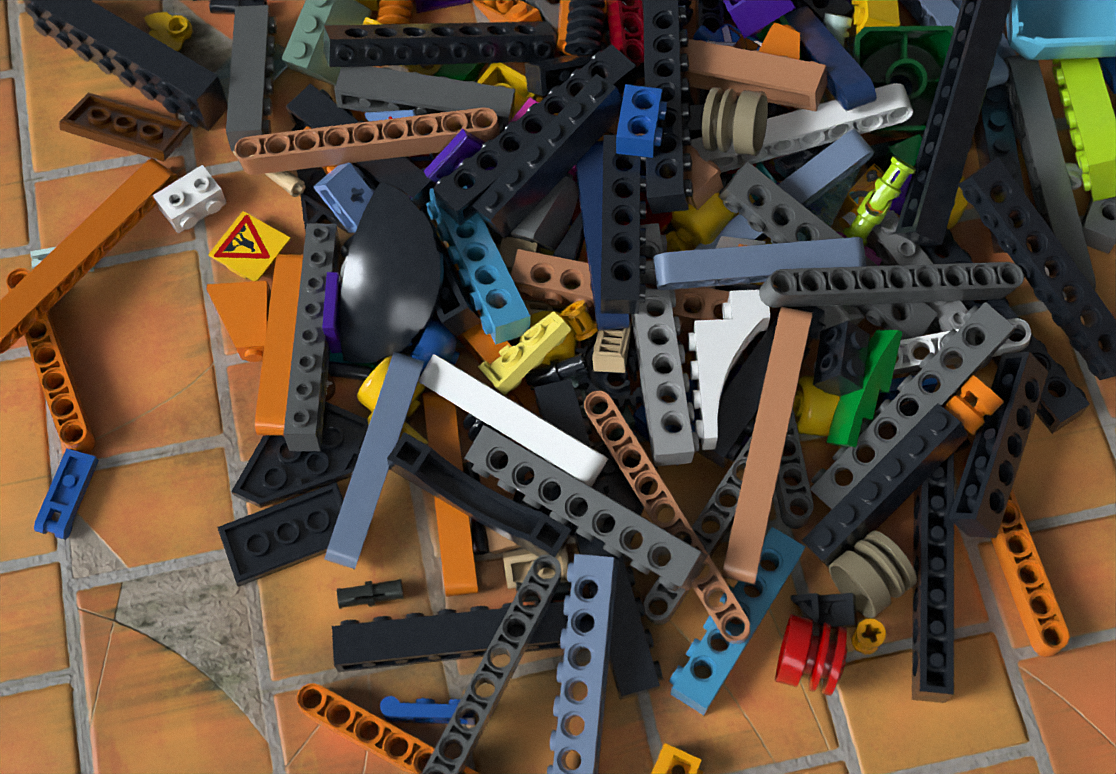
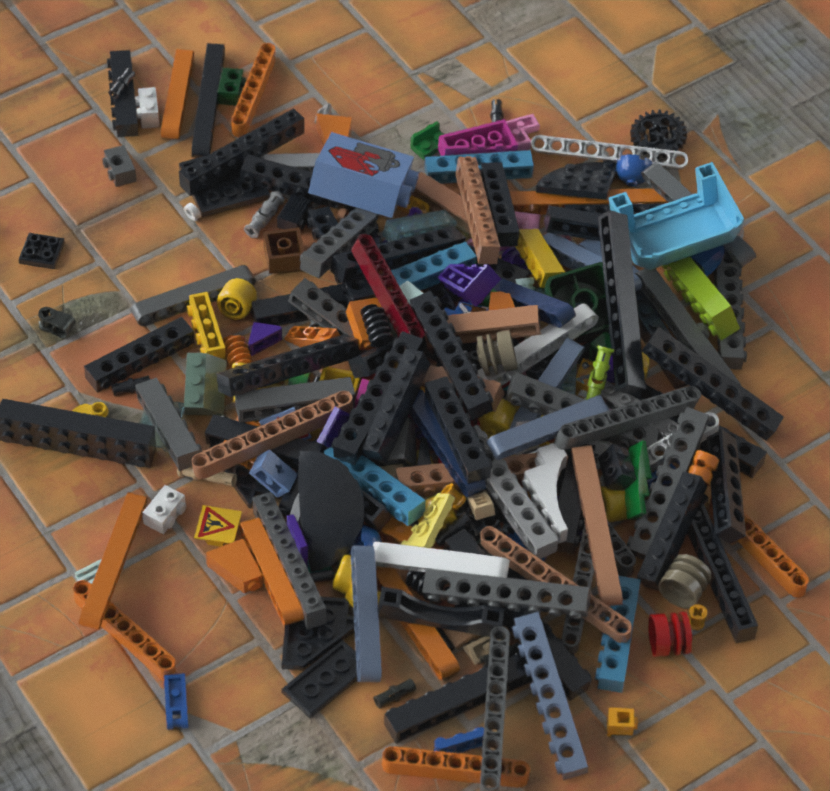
camera: 25 degrees left, 15 degrees down
reddish brown tile [59,93,191,162] -> none
blue brick [616,84,667,158] -> none
black slope [791,593,857,629] -> none

